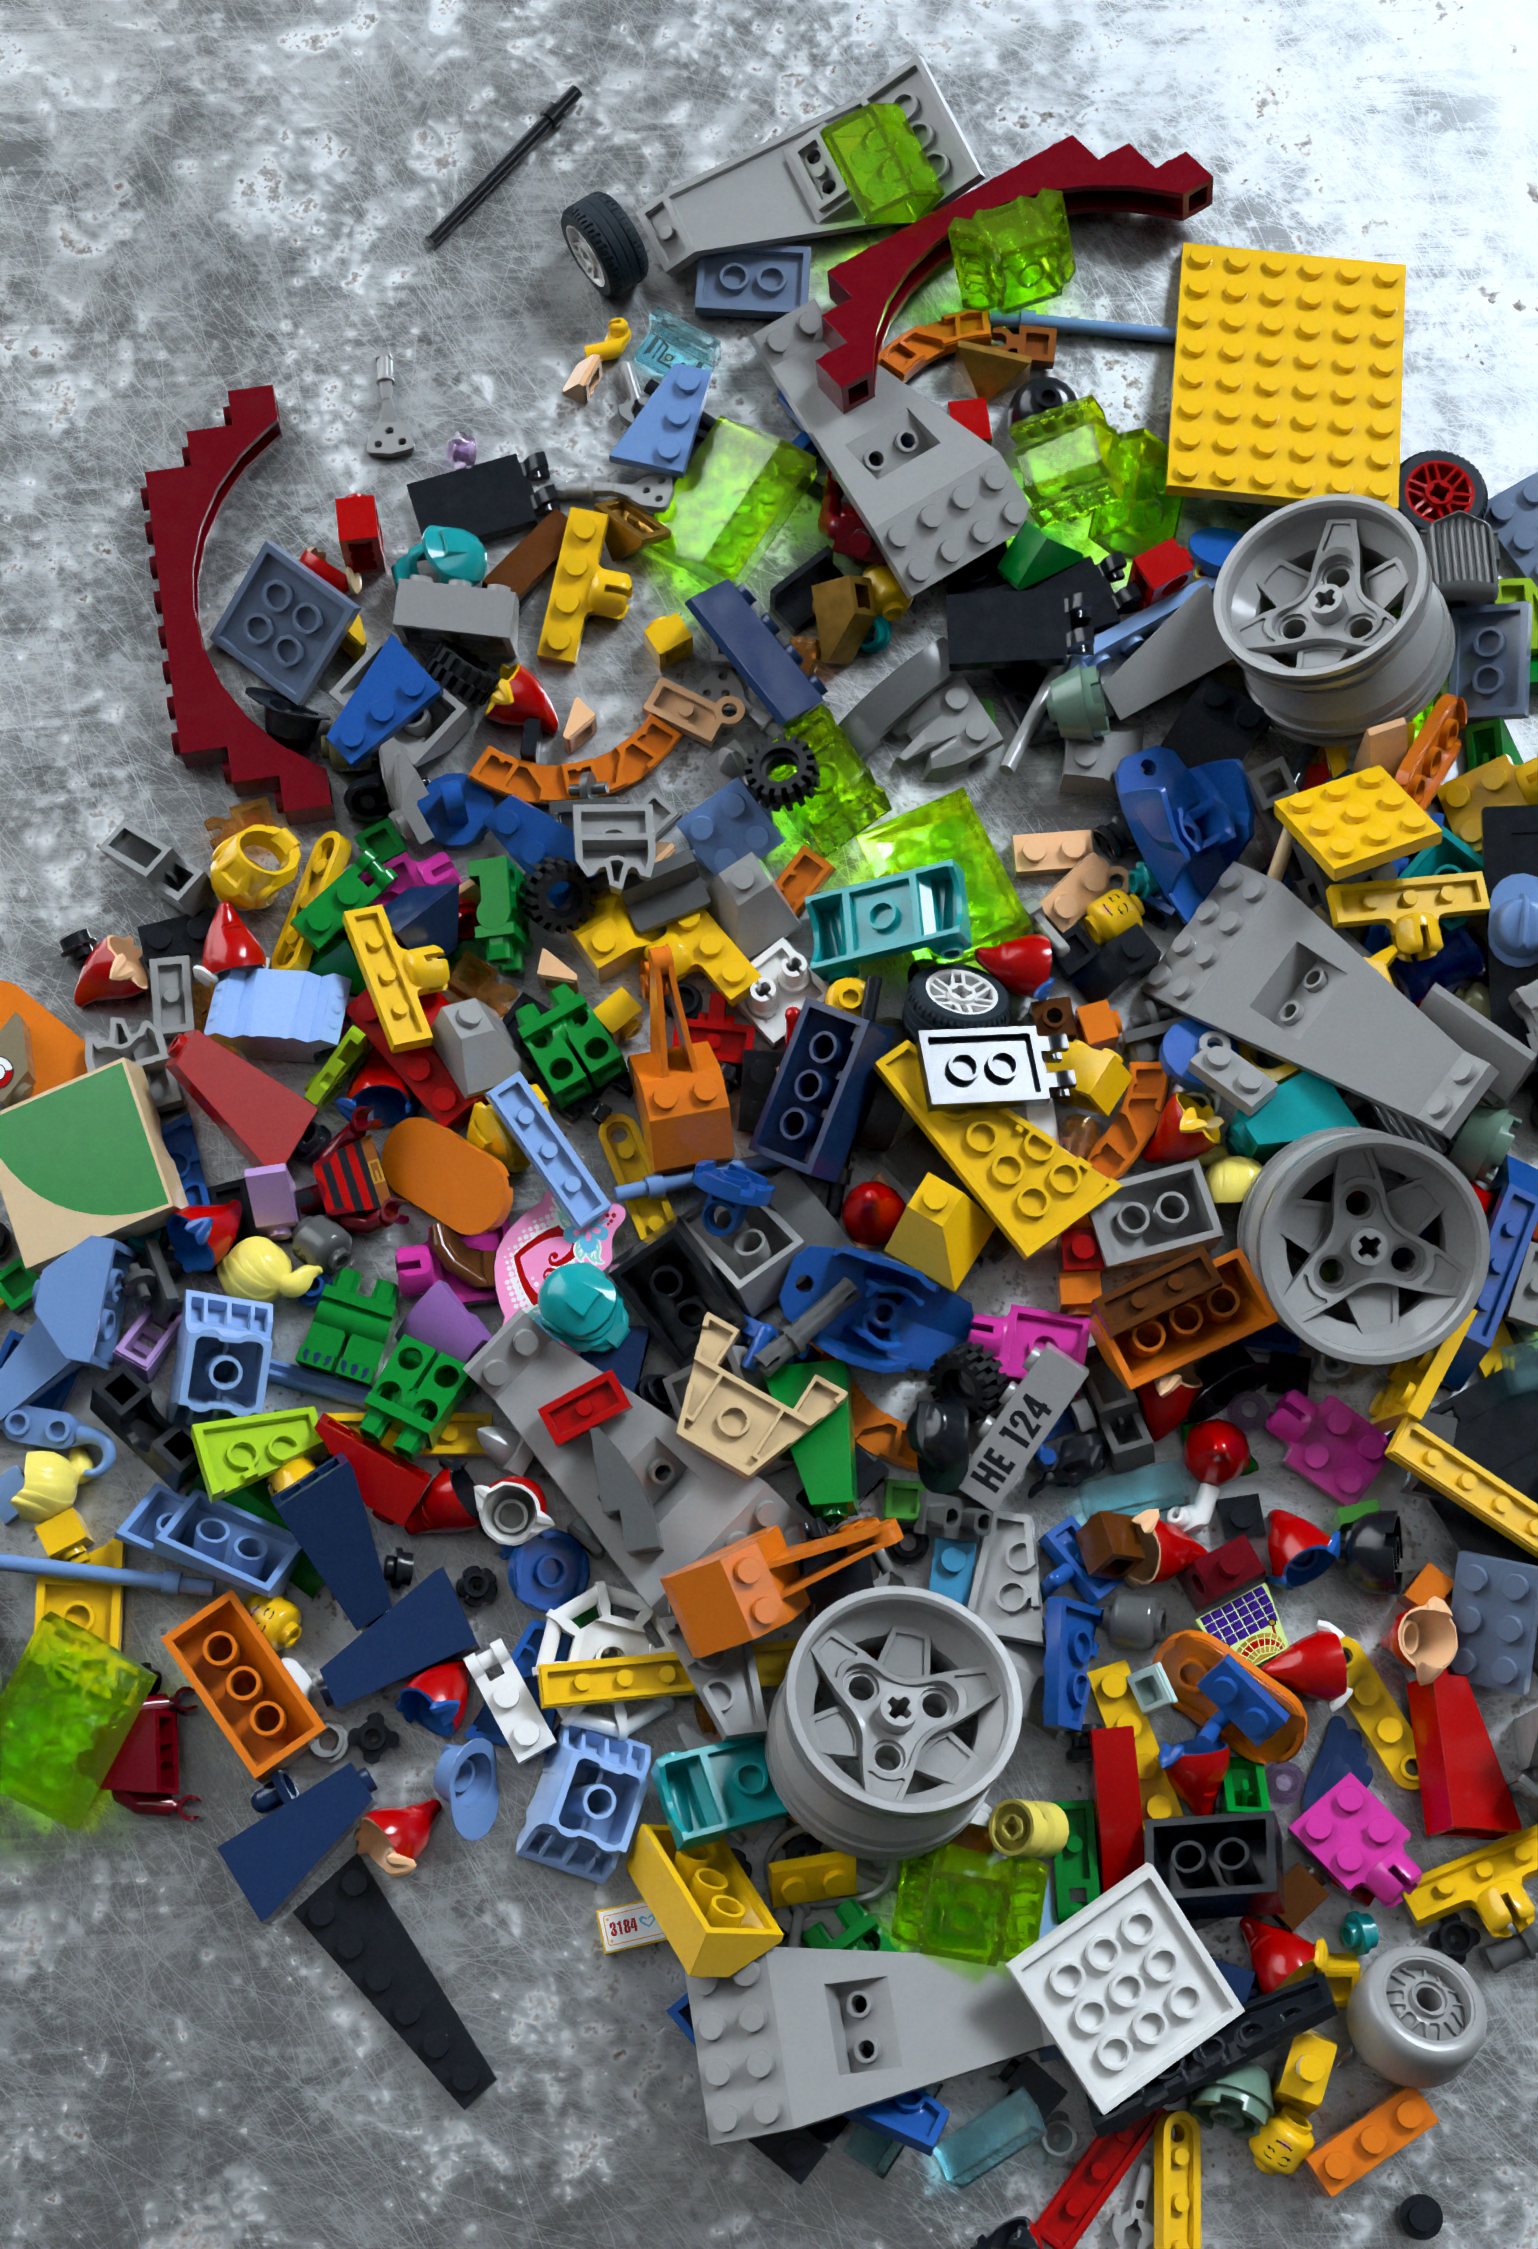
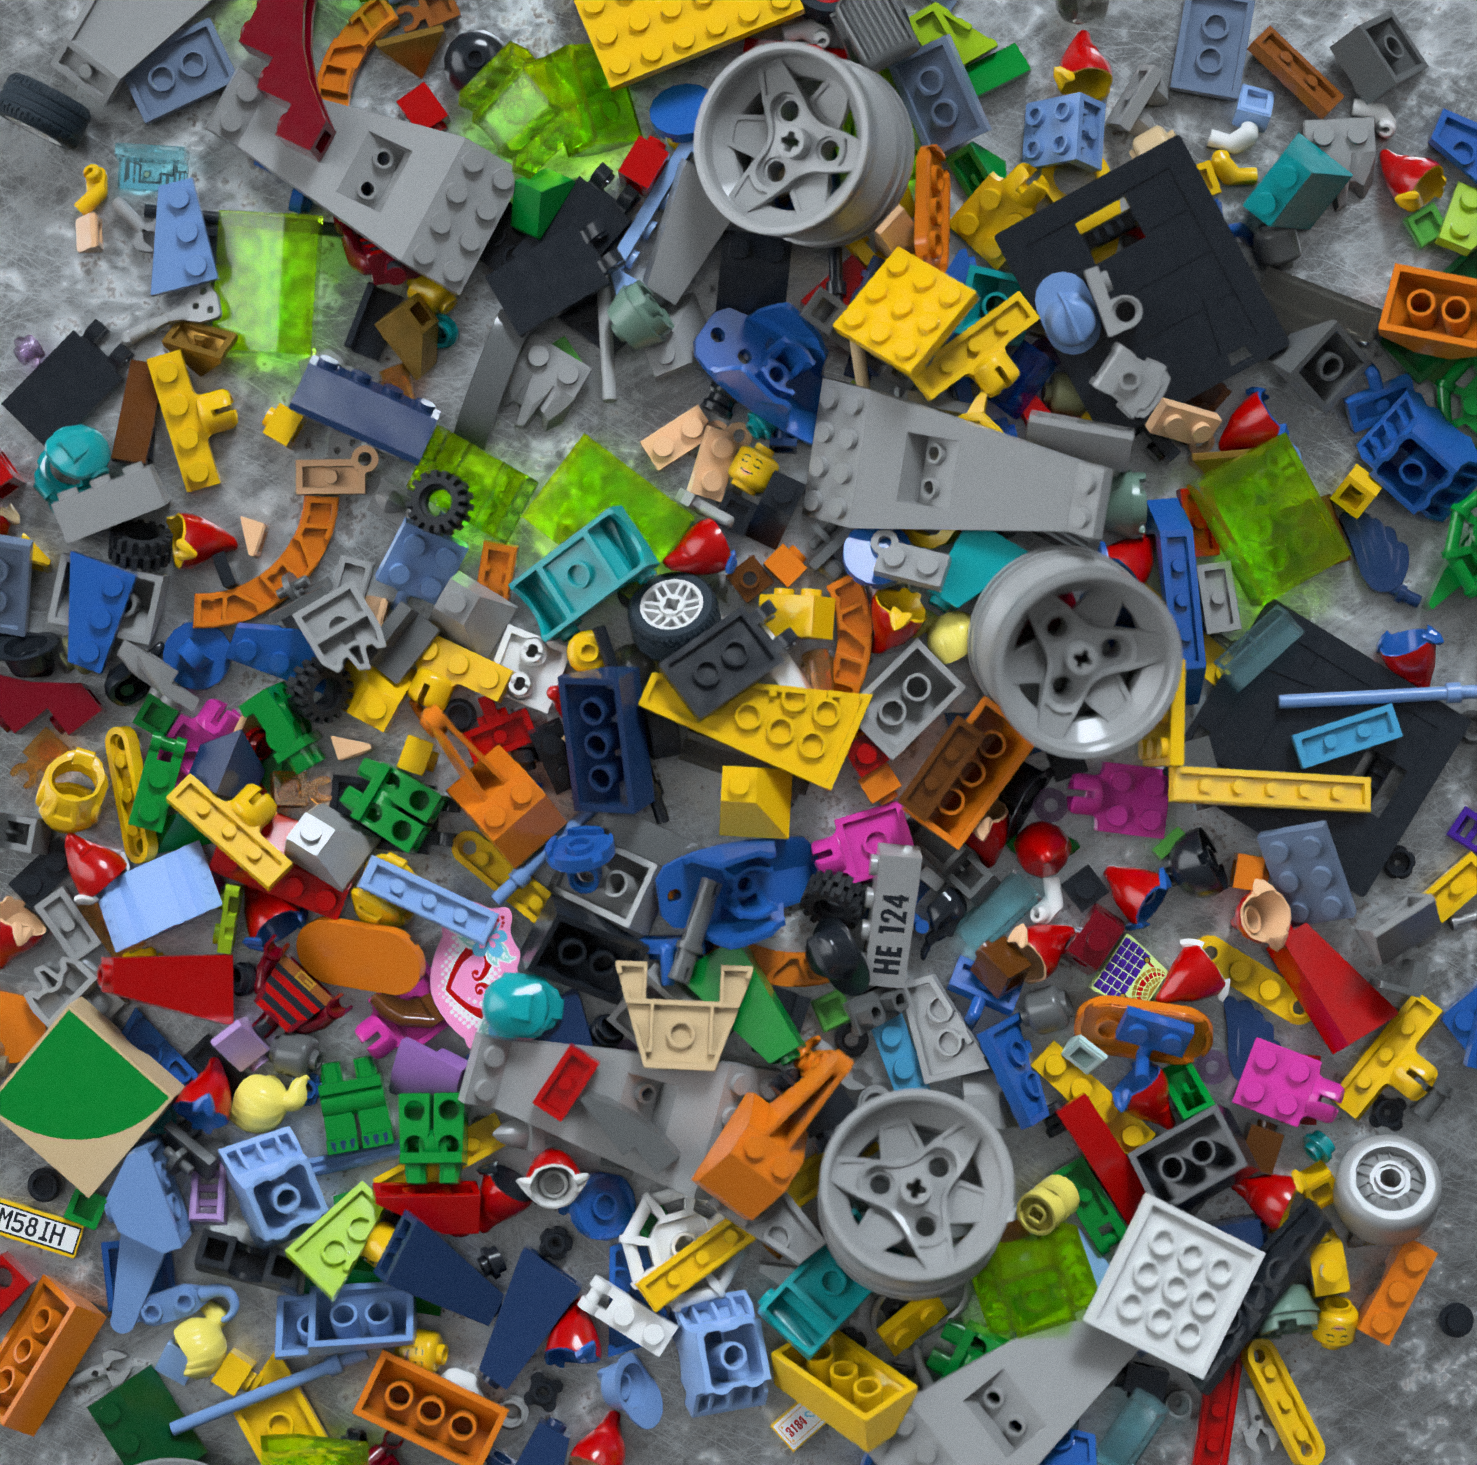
camera: 25 degrees left, 15 degrees up
red hat [842,1171,906,1250] -> none

